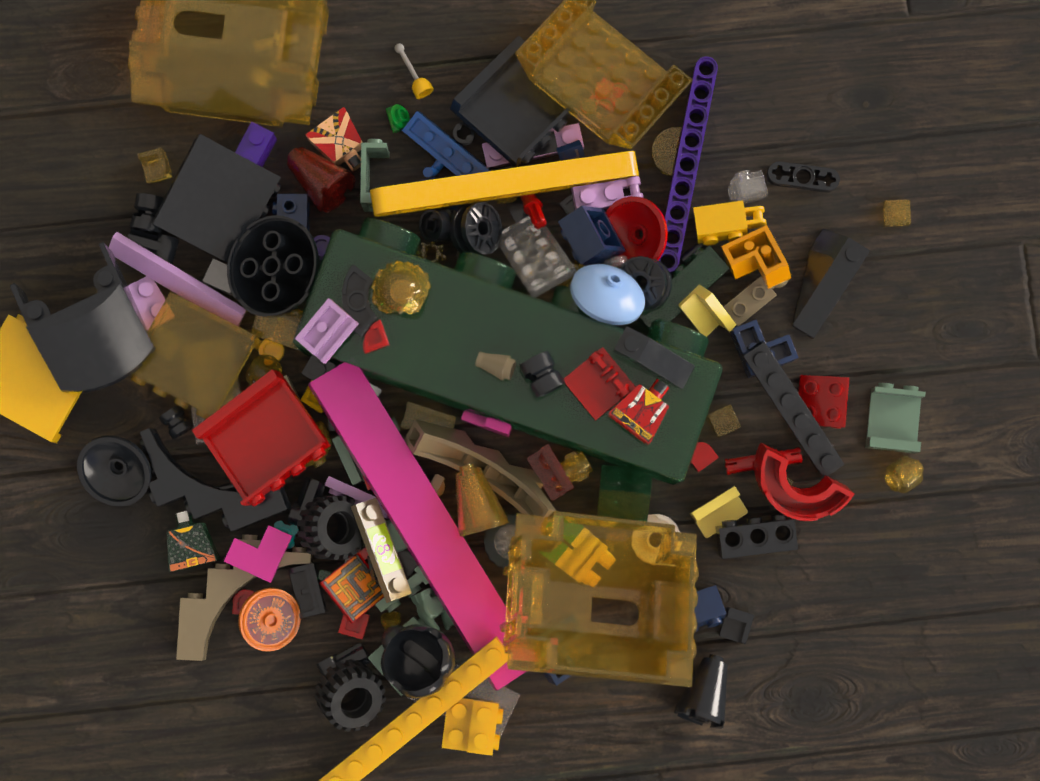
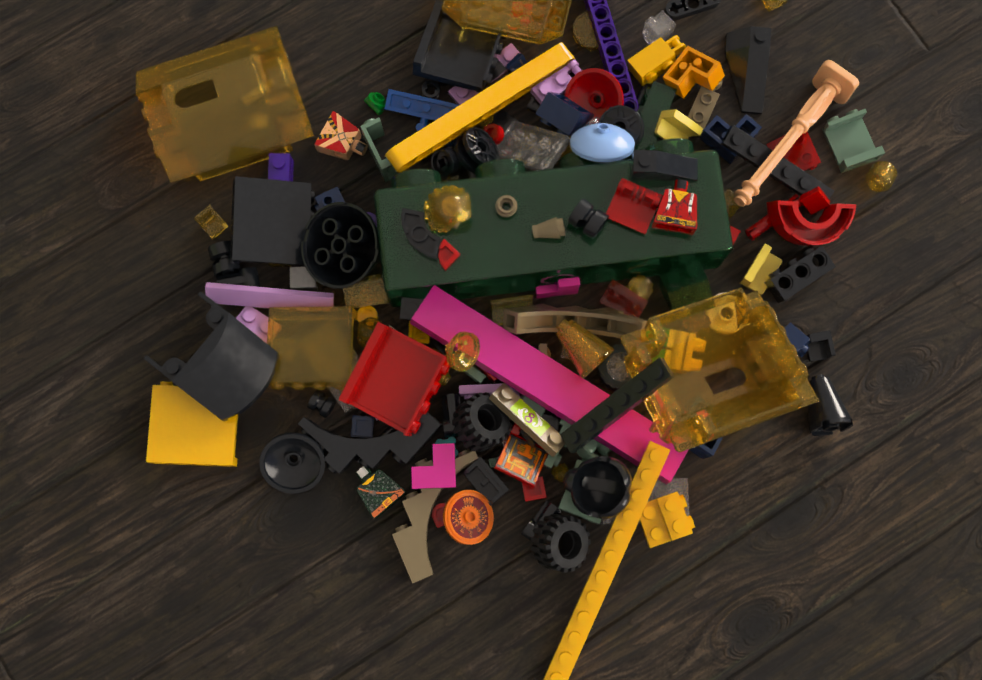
camera: 25 degrees left, 5 degrees down
clear red cone [287,147,356,213] -> none
lavender plate [295,298,359,364] -> none
hinge [395,43,434,99] -> none
red axle [520,194,547,229] -> none
none -> dark blue tile [351,415,375,438]
none -> clear yellow piece [445,331,480,372]
none -> red tile [484,124,504,145]
none -> dark tan plate [495,195,517,217]
none -> black plate [560,357,675,453]
none -> light nougat piece [734,60,859,207]
none -> red tile [800,186,830,215]

